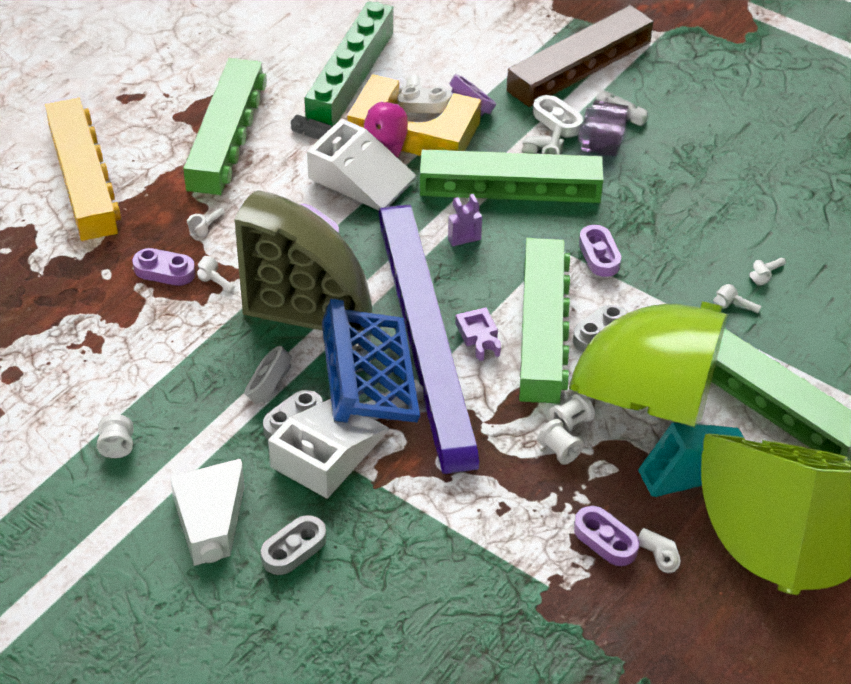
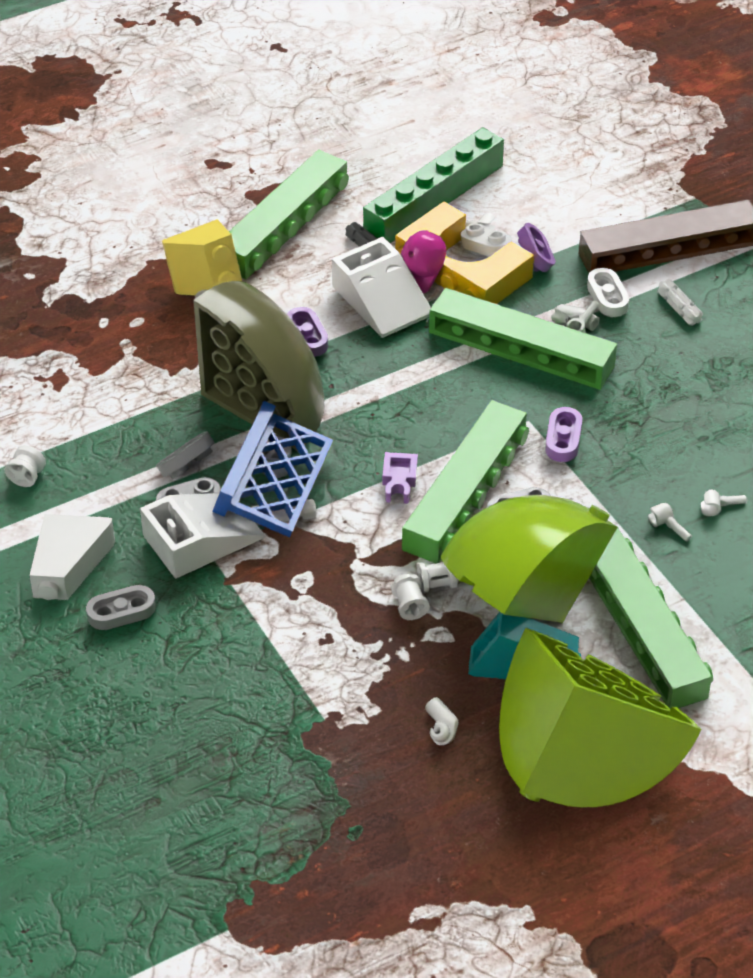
camera: 25 degrees right, 0 degrees up
brick [45,97,121,241] -> none
medium lavender plate [132,248,195,285] -> none
white hand [197,256,235,292] -> none
beam [379,204,479,474] -> none
medium lavender plate [448,194,482,246] -> none
medium lavender plate [574,506,639,566] -> none
clear purple brick [578,100,629,157] -> none
none -> light yellow slope [162,219,242,295]

